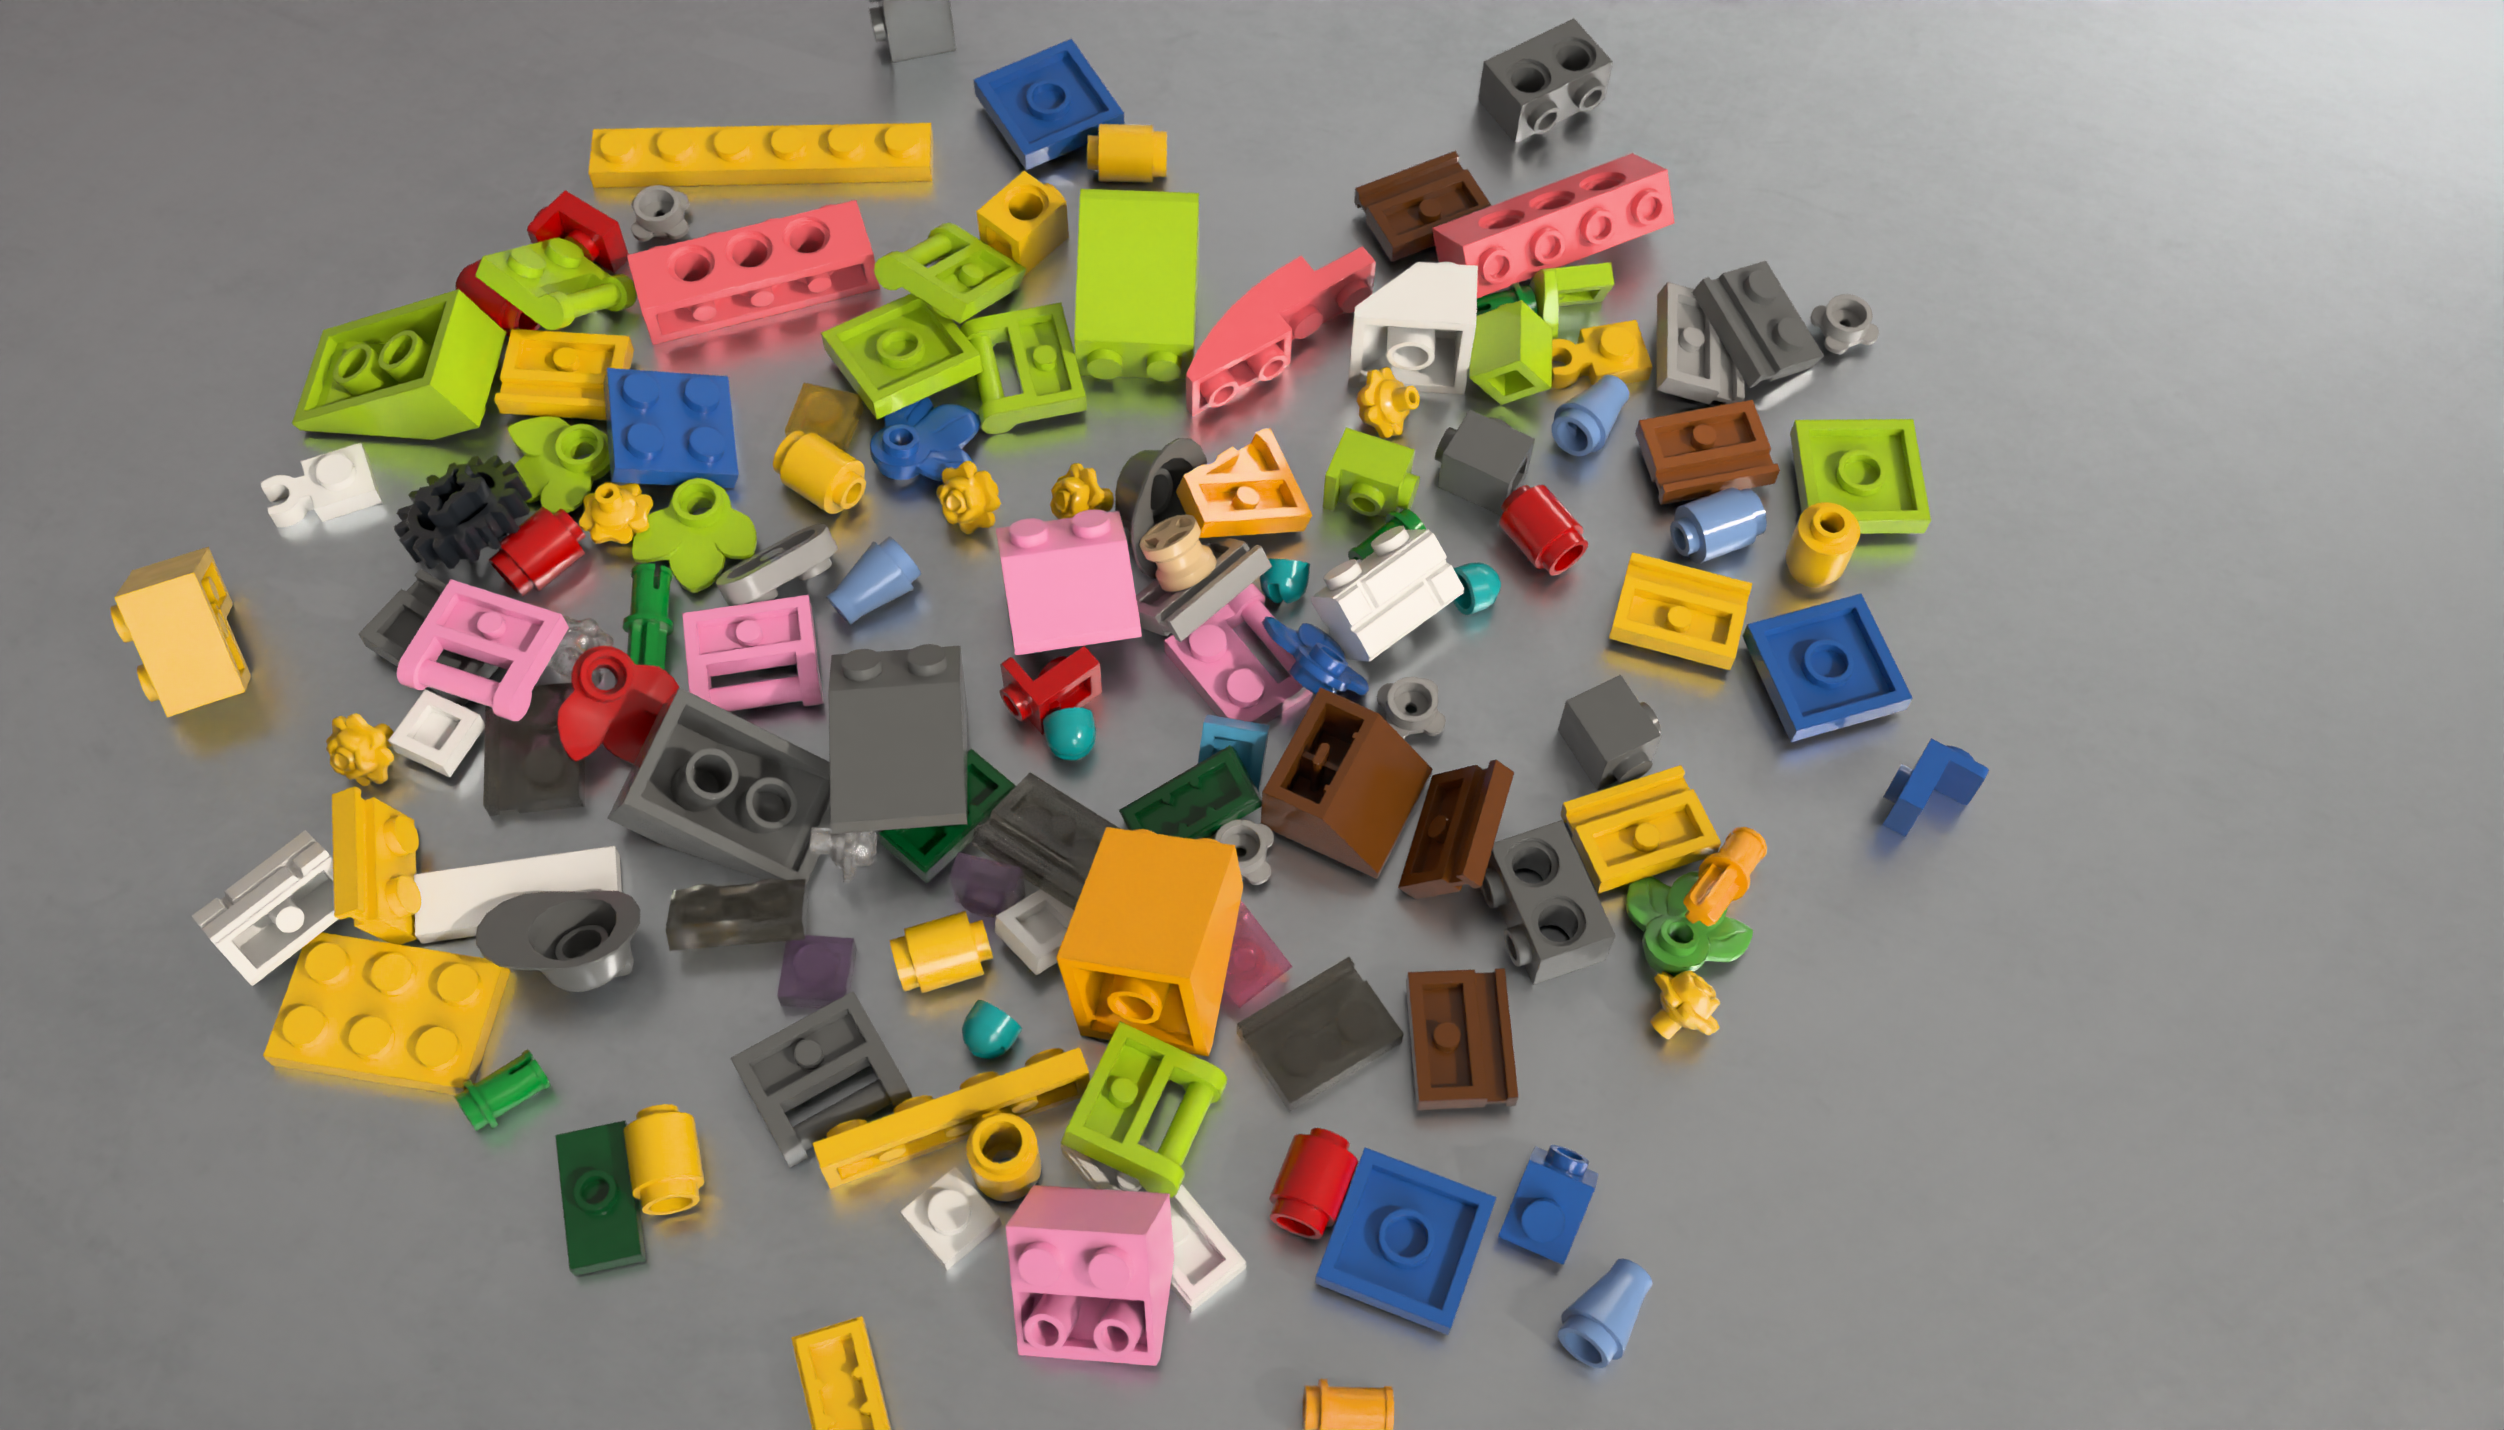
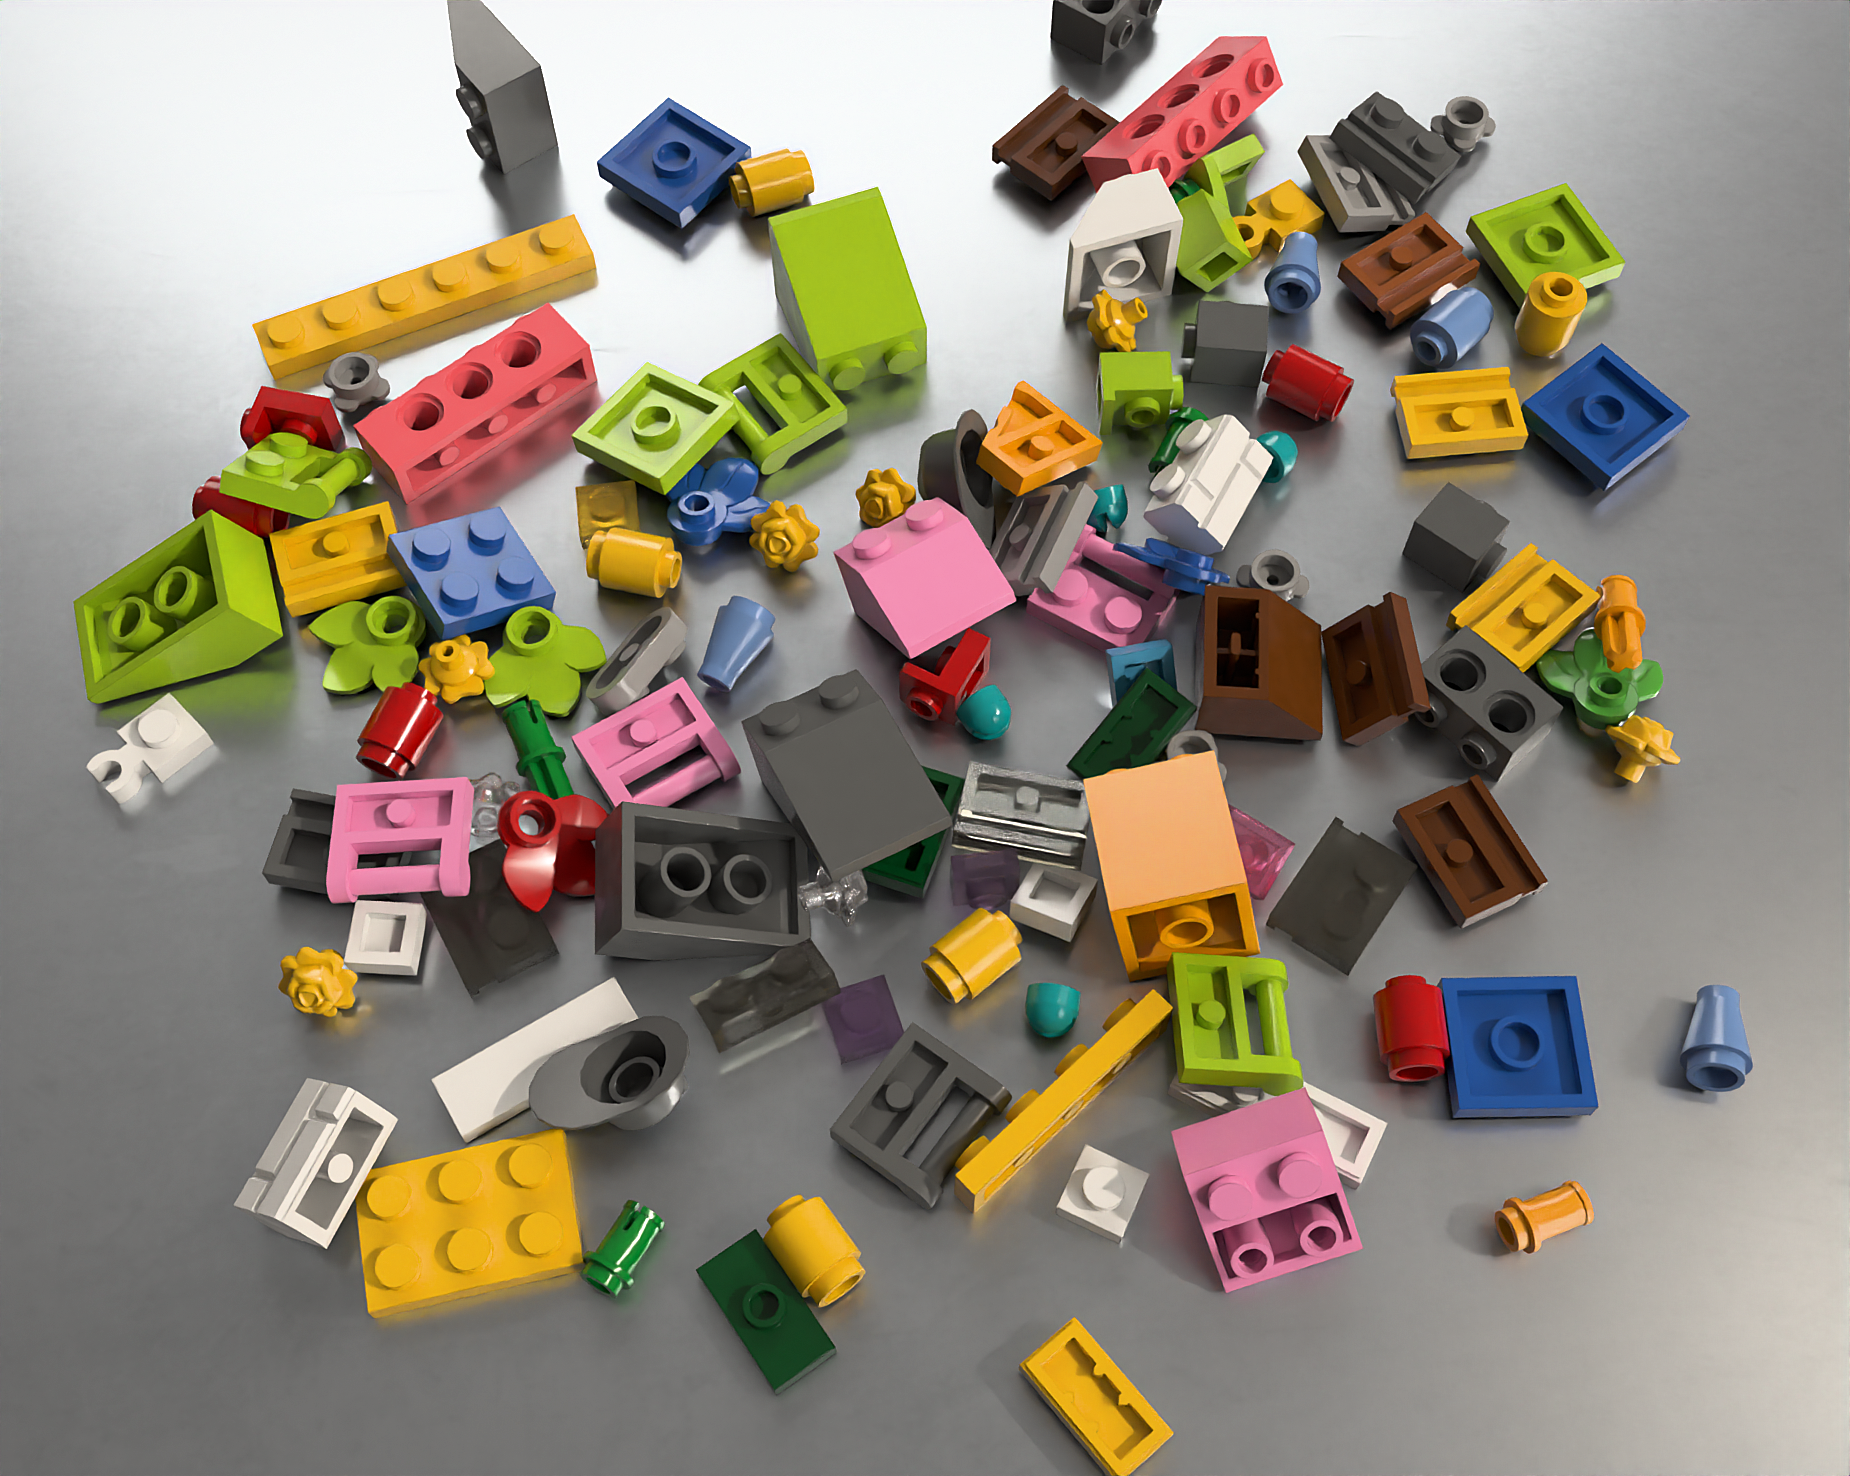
camera: 20 degrees left, 0 degrees up
yellow brick [110,547,251,717] -> none
yellow plate [332,786,421,945] -> none
black gear [394,455,532,569] -> none
lime plate [874,223,1026,323] -> none
yellow brick [966,1113,1041,1201] -> none
yellow brick [976,171,1069,277] -> none
tan wheel [1139,514,1217,592] -> none
coral slope [1186,246,1376,417] -> none
blue bracket [1498,1145,1599,1265] -> none
blue bracket [1883,738,1989,837] -> none

